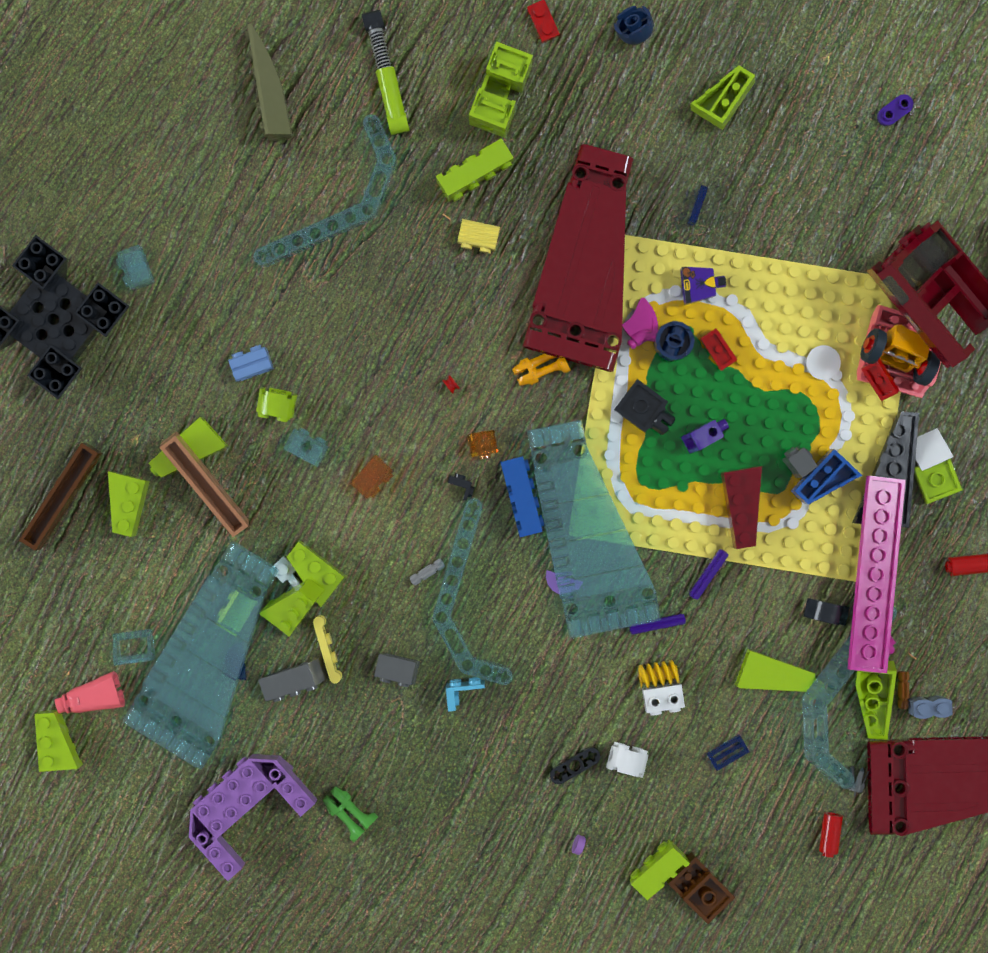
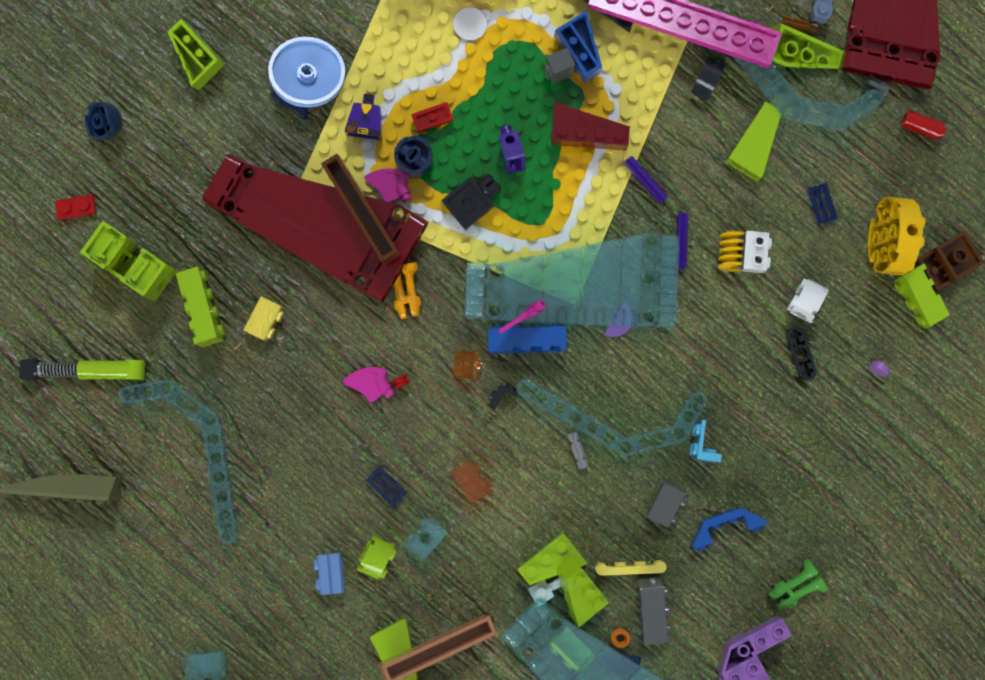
camera: 75 degrees left, 5 degrees down
none -> light blue dish [268,37,345,108]
none -> reddish brown brick [321,153,402,265]
none -> dark pink arm [343,367,394,403]
none -> clear blue tile [365,466,407,507]
none -> dark pink arm [498,300,546,334]
none -> orange plate [611,628,630,649]
none -> blue slope [690,507,768,551]
none -> yellow brick [868,197,925,276]

